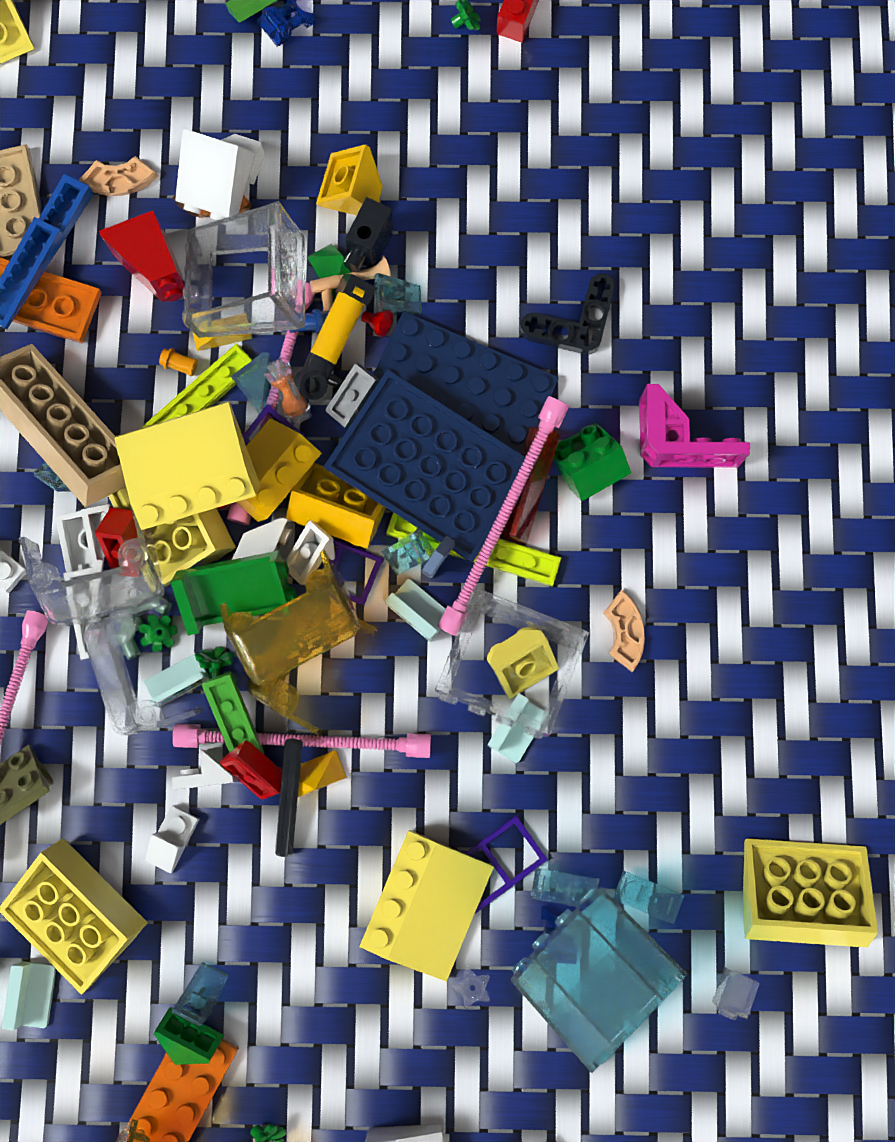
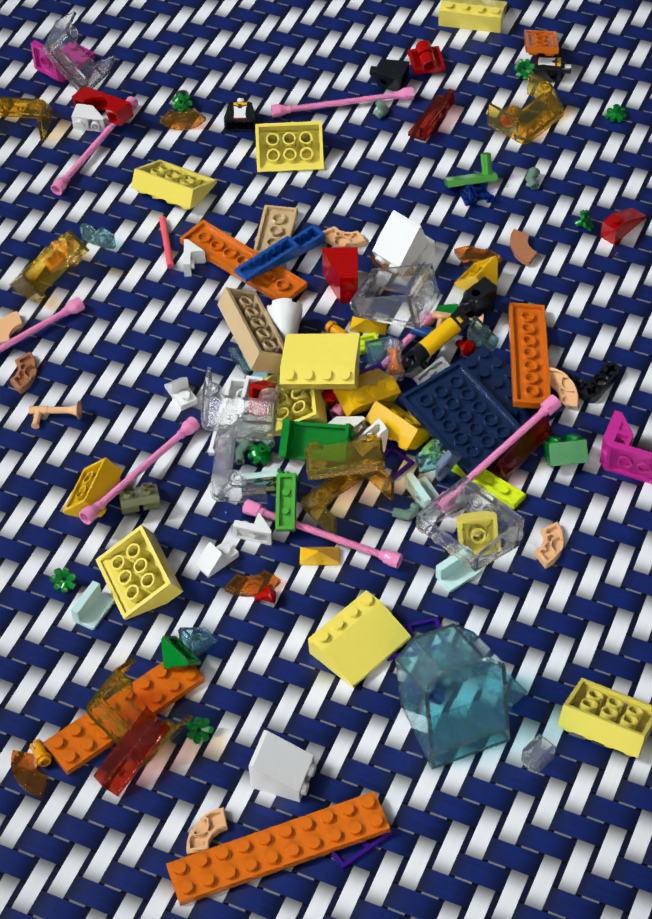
camera: 20 degrees right, 30 degrees down
red slope [220,740,282,800] -> none
black axle [275,738,303,857] -> none
clear plate [452,967,490,1008] -> none
none -> clear orange tile [224,570,281,597]
none -> red rock [254,584,276,603]
none -> white cone [267,298,303,343]
none -> sand green arm [392,502,421,520]
none -> clear orange tile [454,246,502,265]
none -> orange plate [508,302,551,409]
none -> nougat tile [510,229,537,267]
none -> light nougat tile [549,367,579,409]

